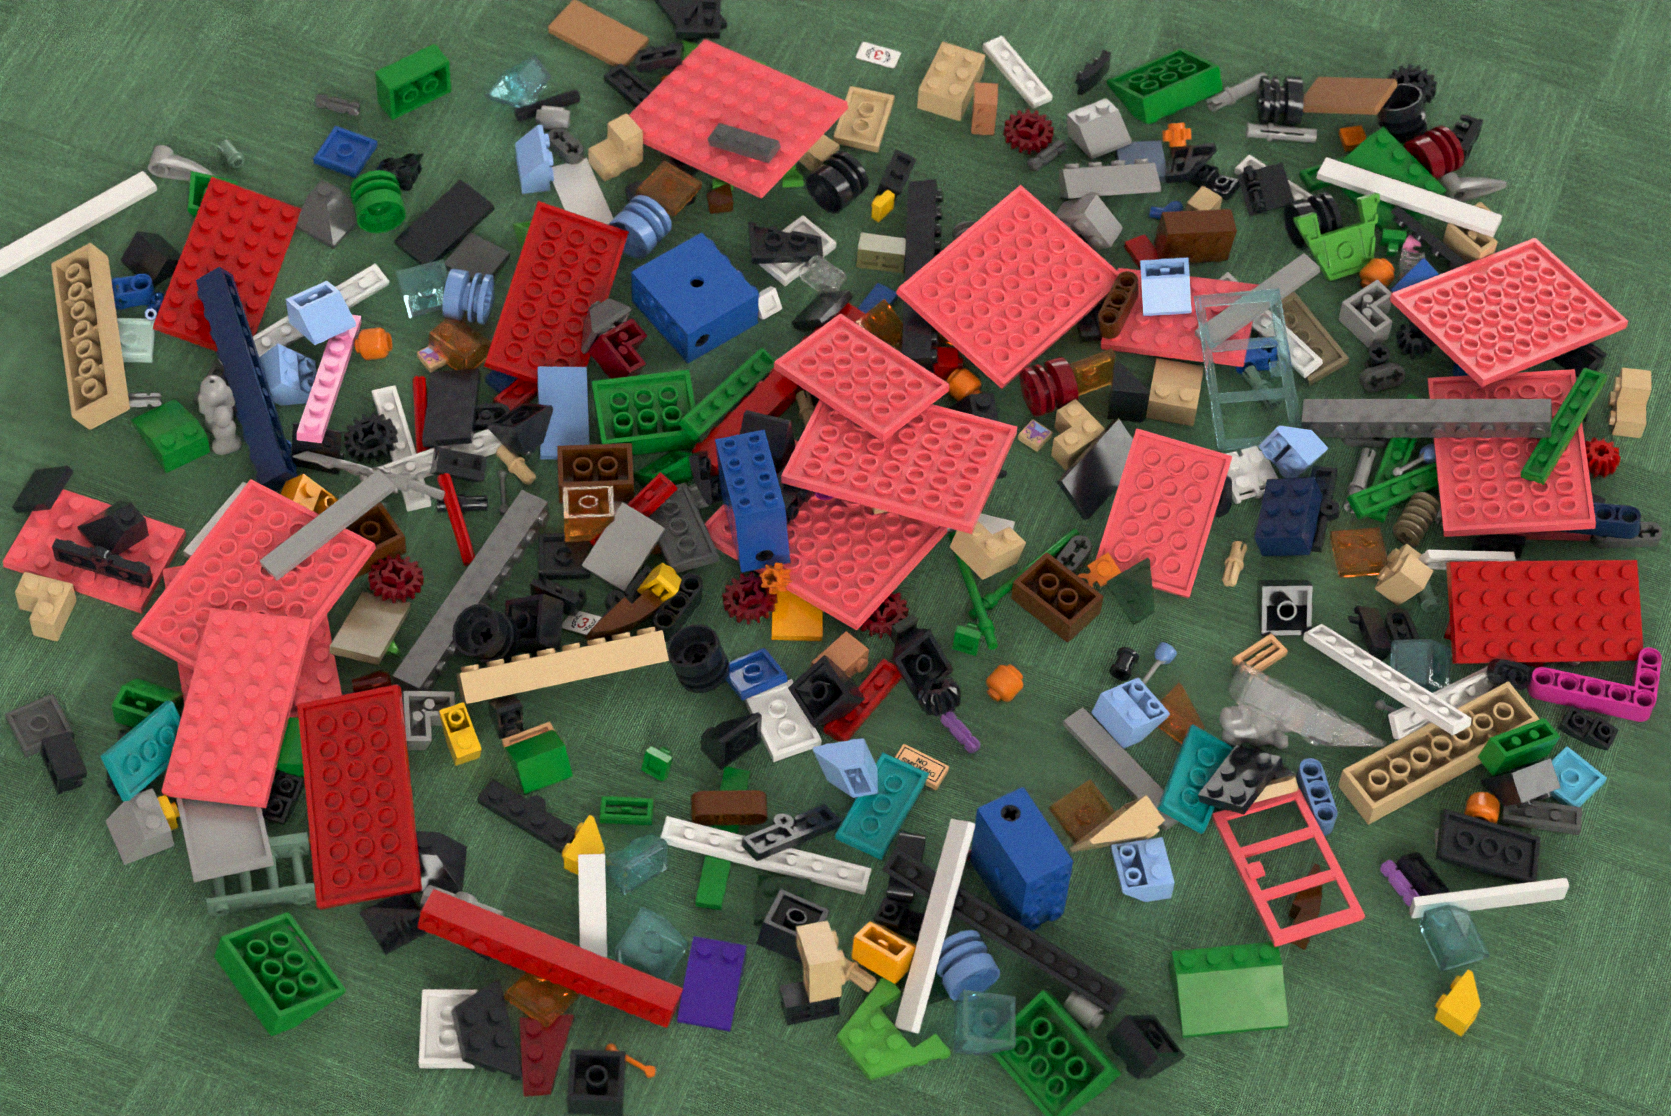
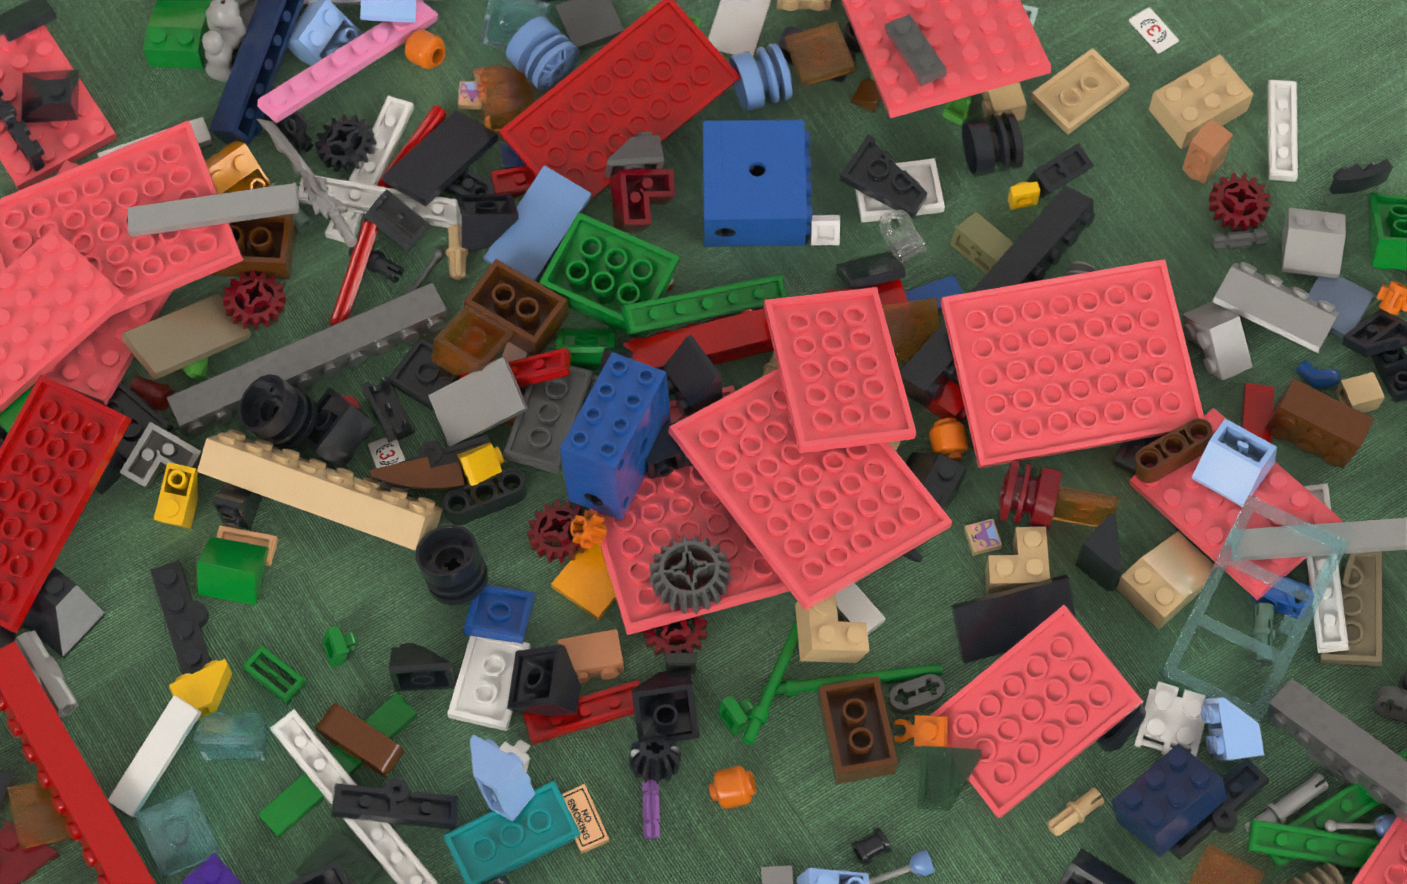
camera: 40 degrees right, 10 degrees up
none -> dark grey gear [649,535,731,615]

